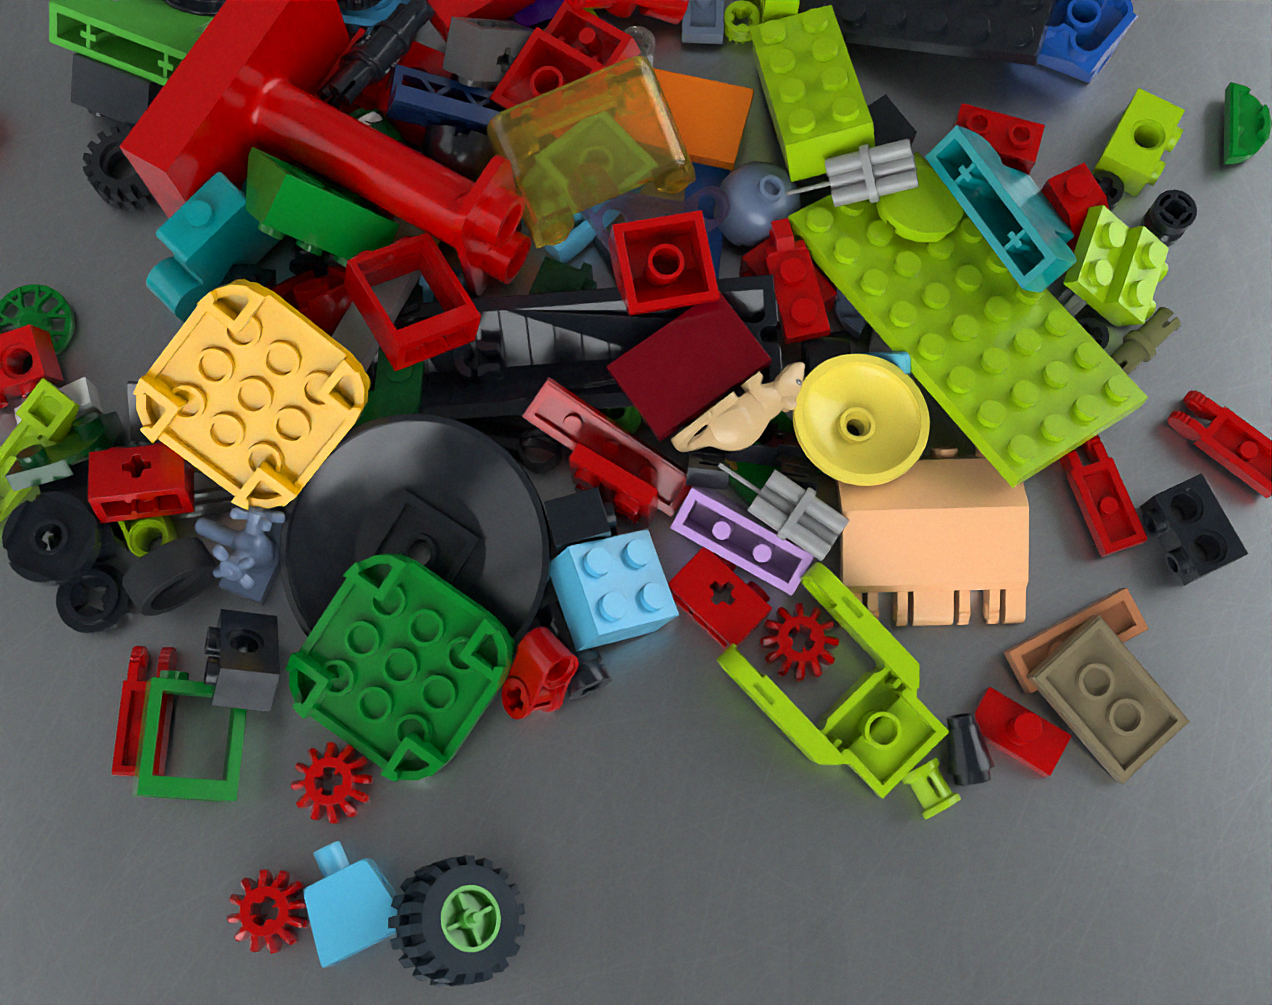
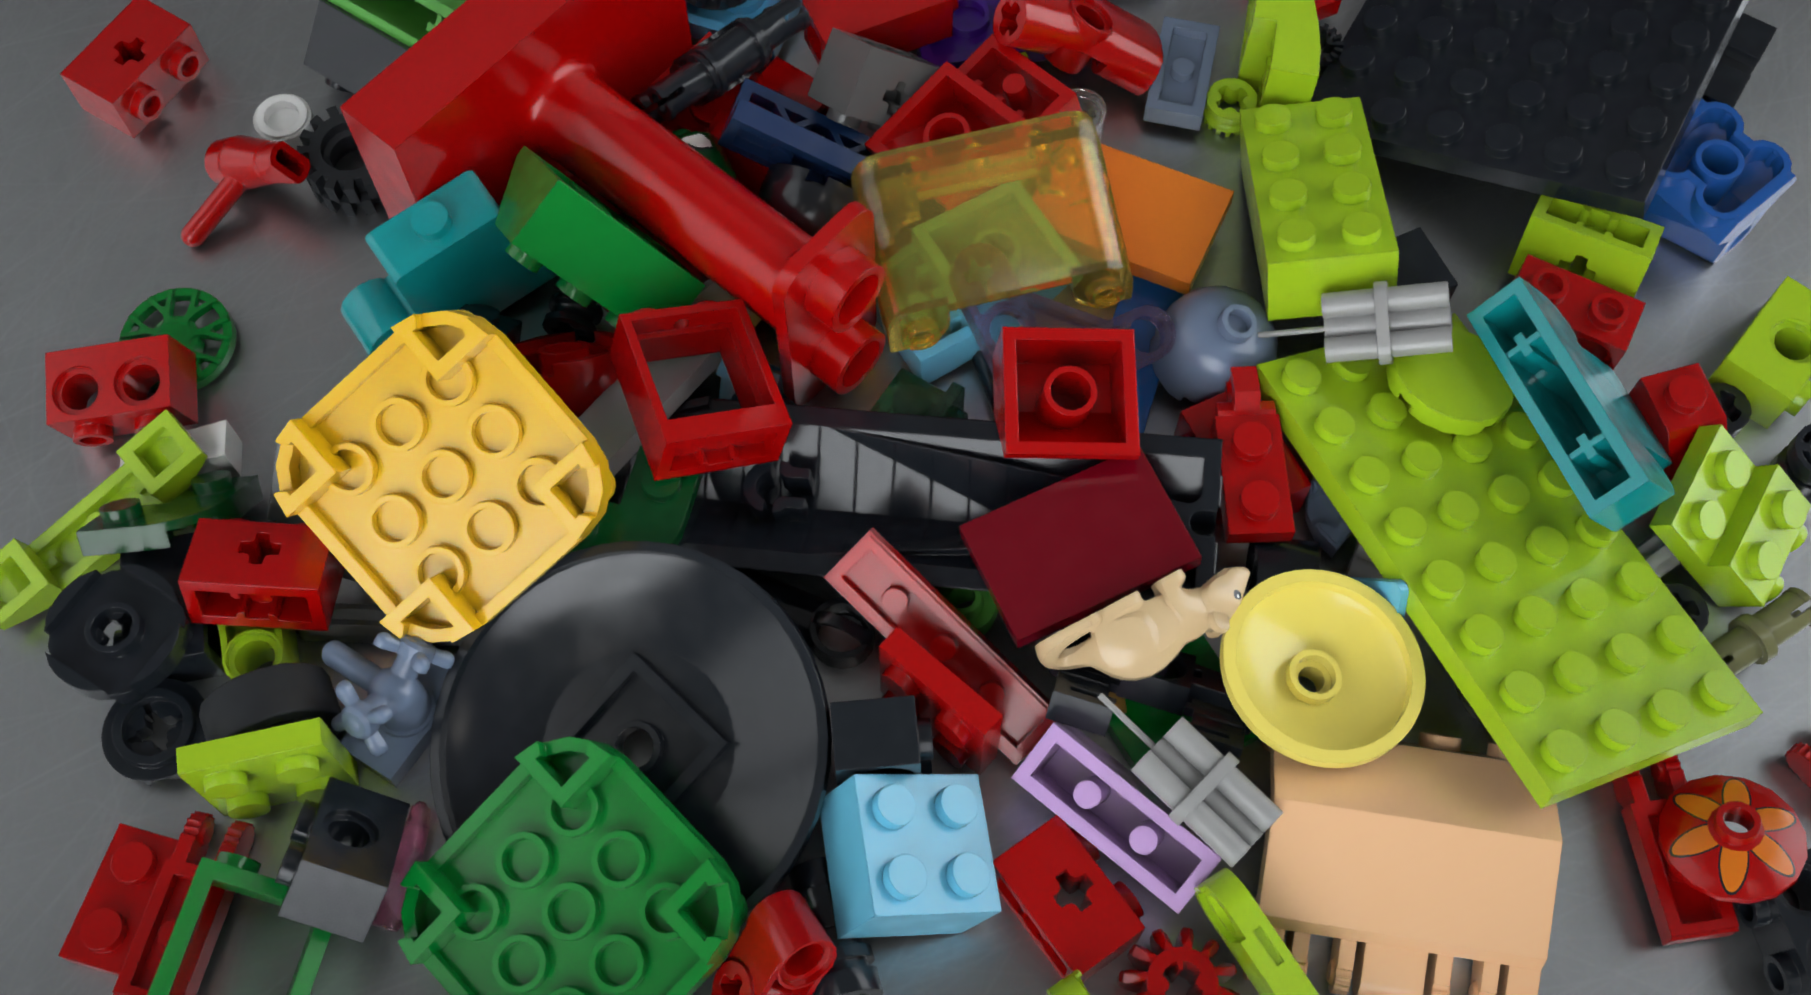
camera: 10 degrees right, 10 degrees down
none -> red plate [58,823,178,976]
none -> lime plate [176,717,360,819]
none -> red piece [181,135,310,247]
none -> white tile [253,94,314,150]
none -> clear pink piece [372,801,431,932]
none -> lime brick [1508,195,1665,298]
none -> red dish [1658,775,1808,904]

